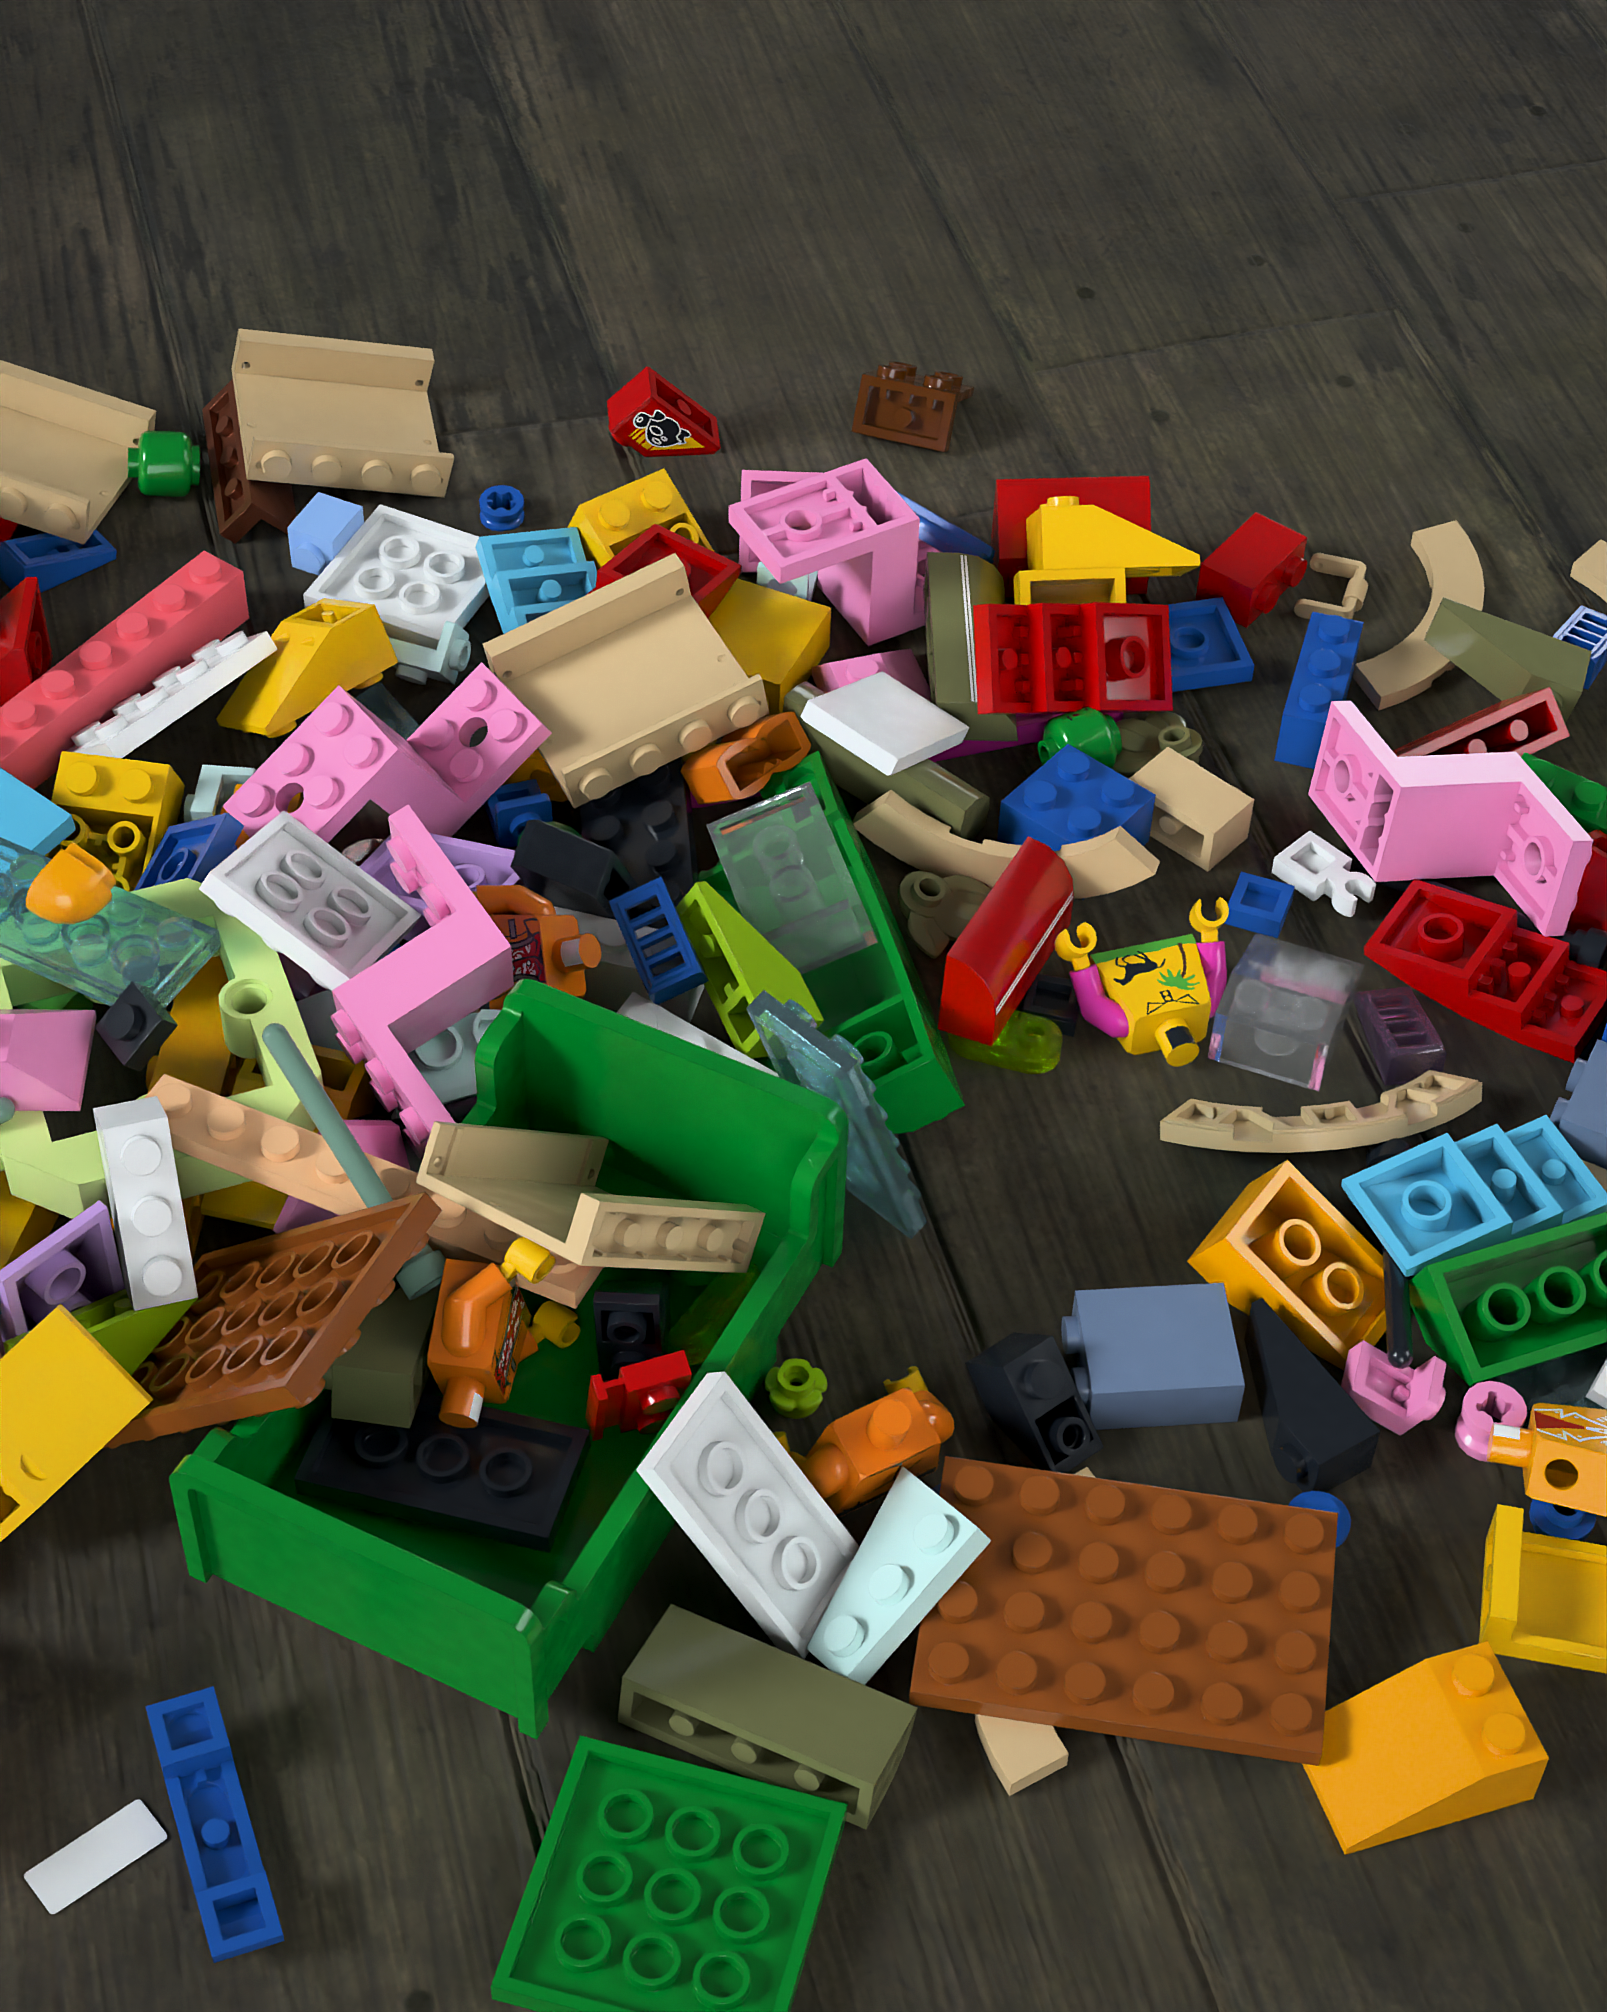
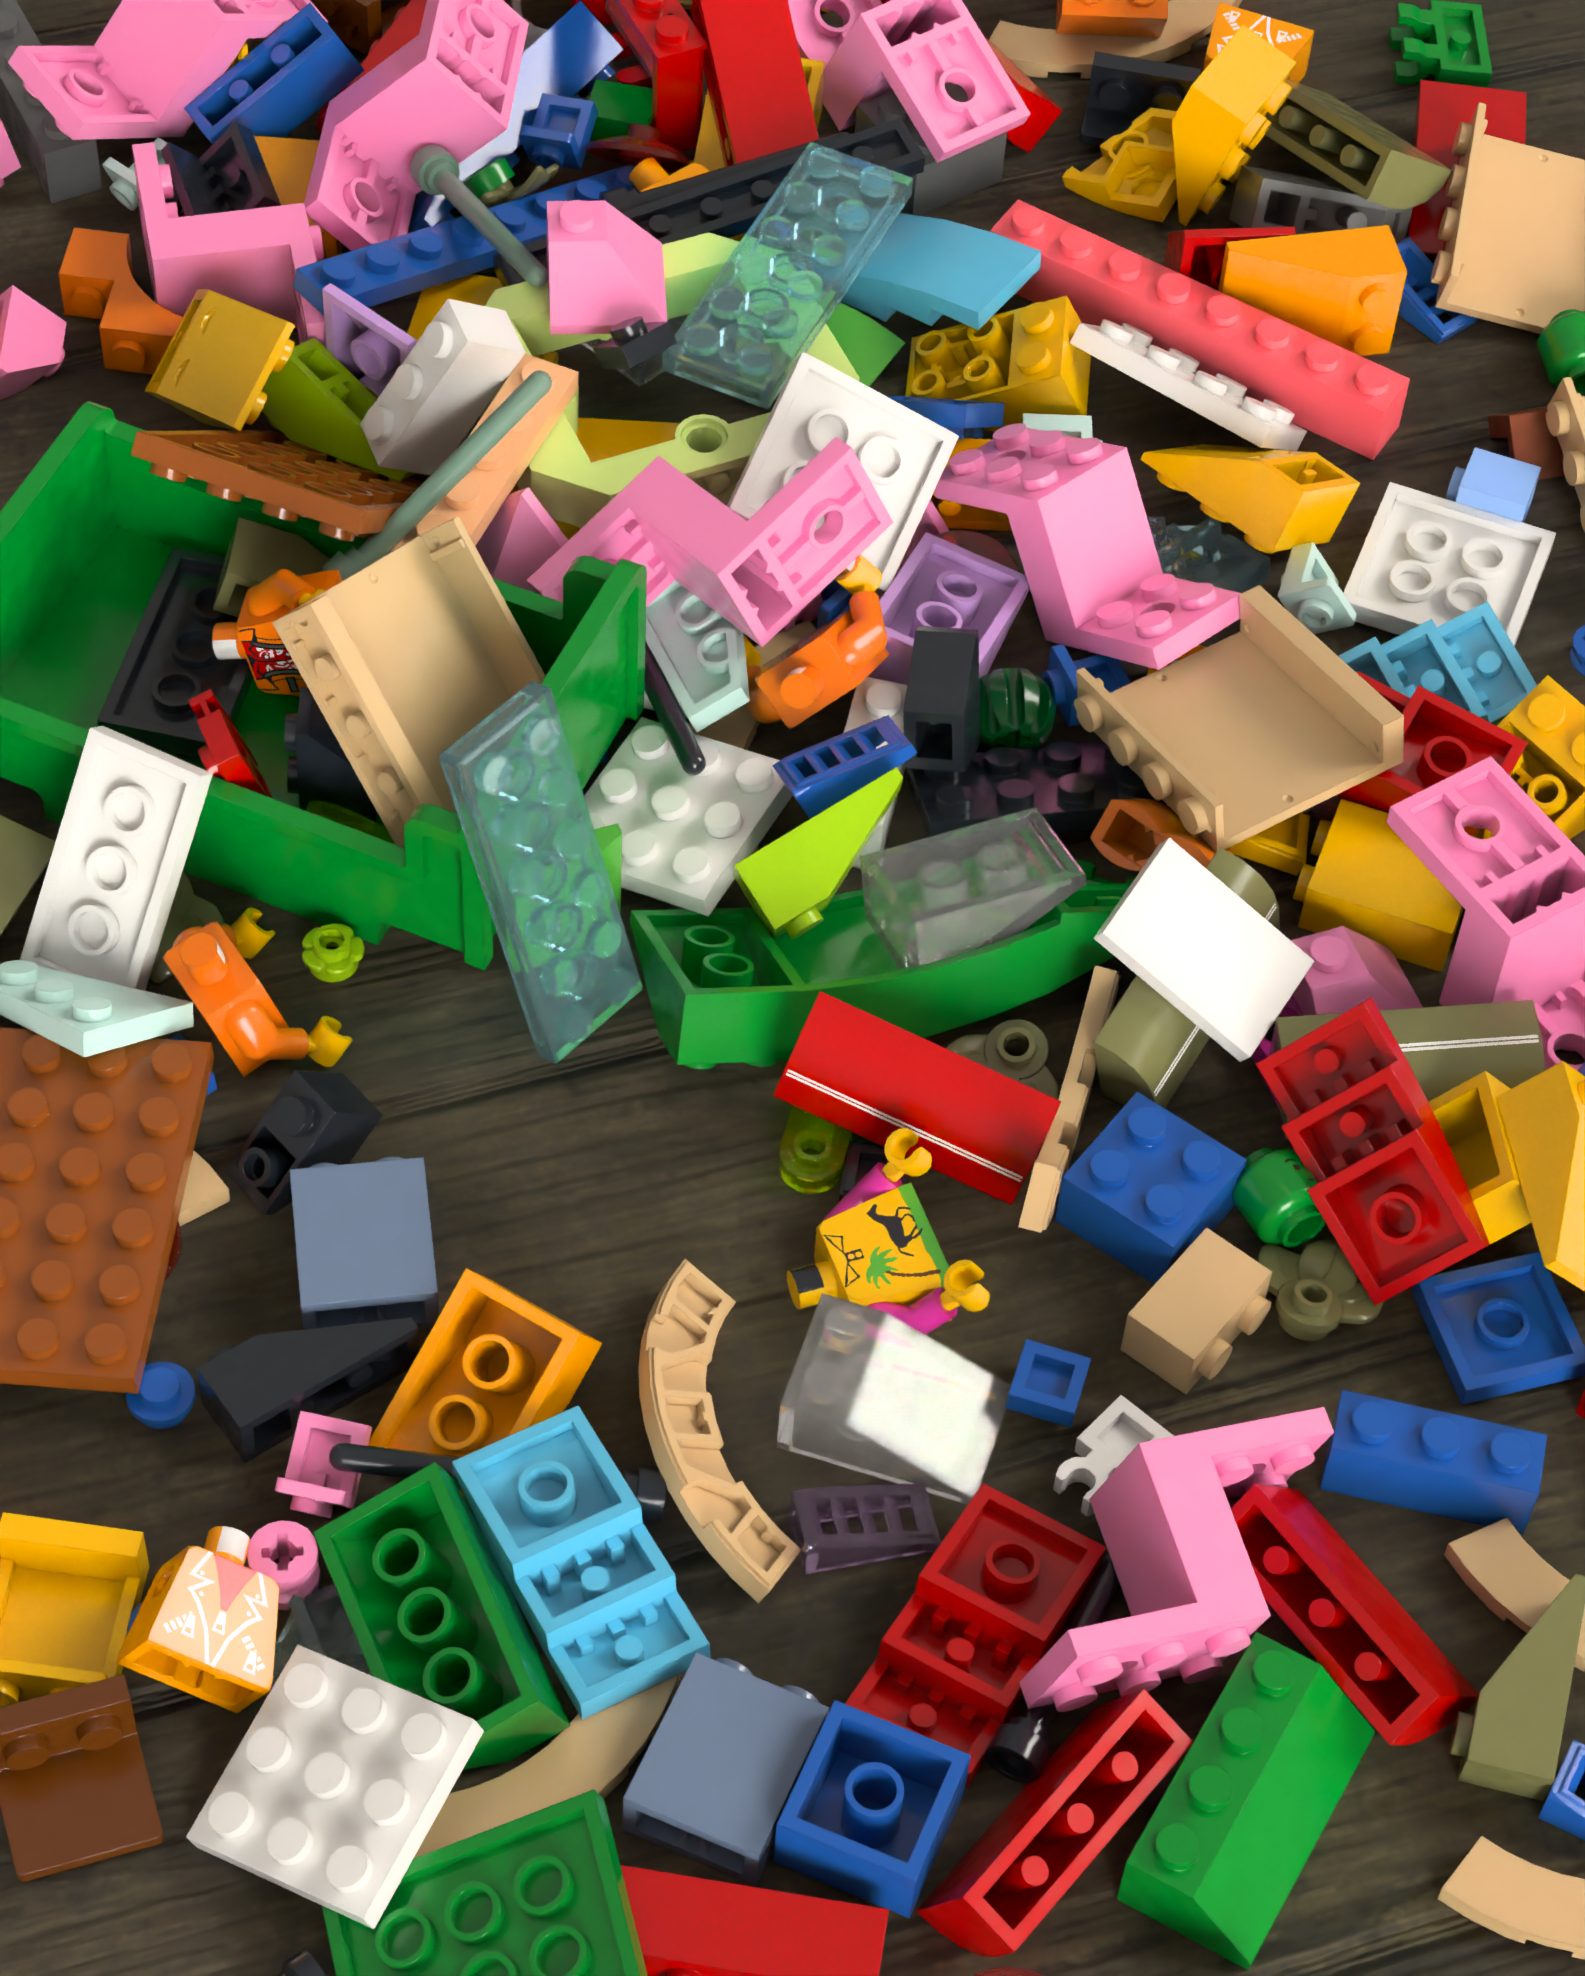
camera: 85 degrees right, 5 degrees up
light orange piece [26,842,116,924] -> none
none -> light orange slope [1218,225,1407,356]

